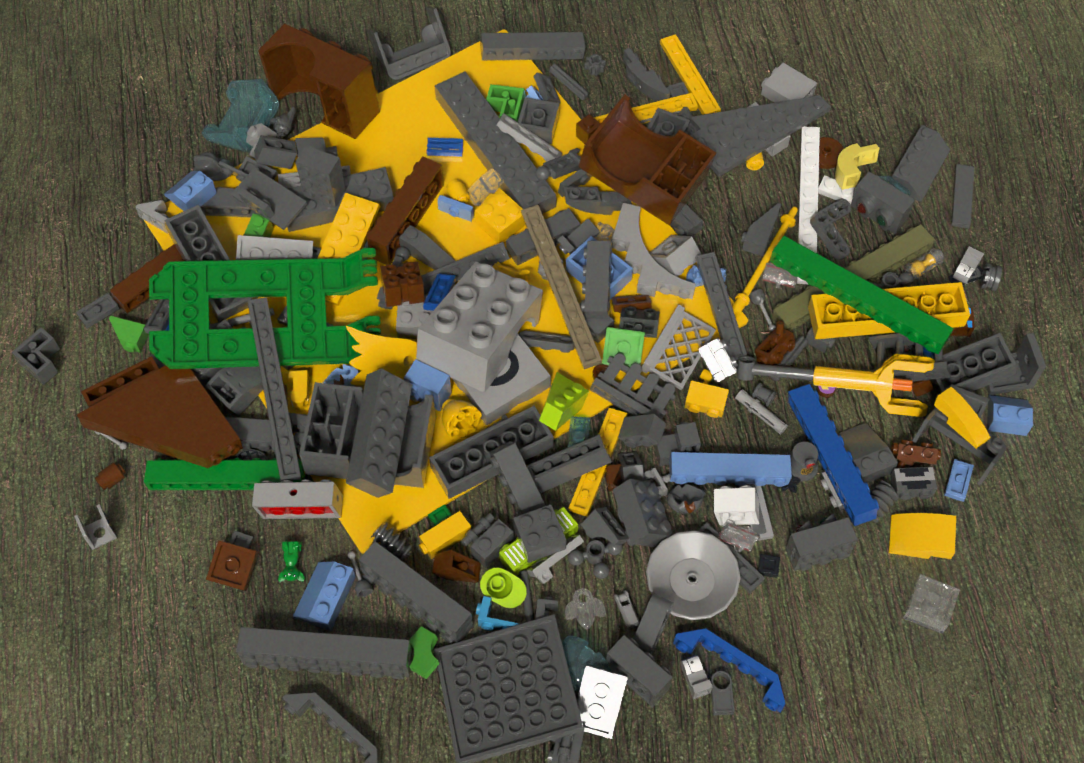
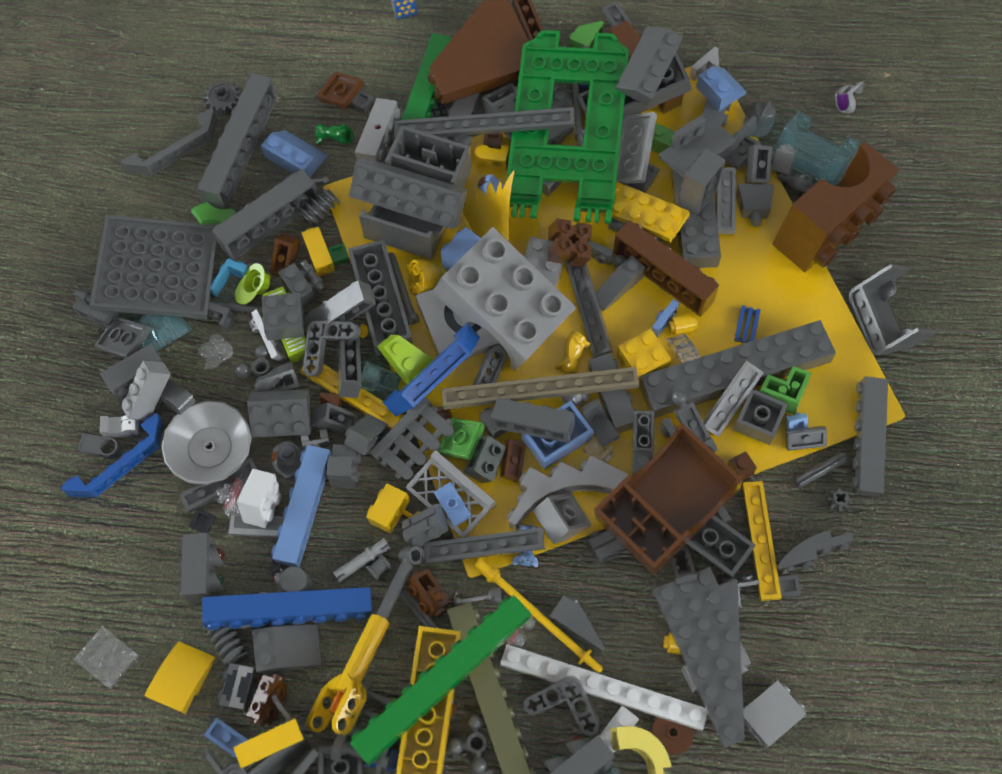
camera: 105 degrees right, 5 degrees up
reddish brown brick [95,462,126,490] -> none
blue tile [423,273,456,311] -> none
light grey bar [614,590,640,629] -> none
yellow plate [660,34,721,115] -> none
none -> light grey brick [121,360,171,420]
none -> dark grey gear [203,79,241,115]
none -> dark grey beam [303,321,361,377]
none -> blue slope [382,323,480,417]
none -> medium blue plate [434,482,472,527]
none -> dark grey slope [615,26,683,106]
none -> light grey piece [835,81,864,114]

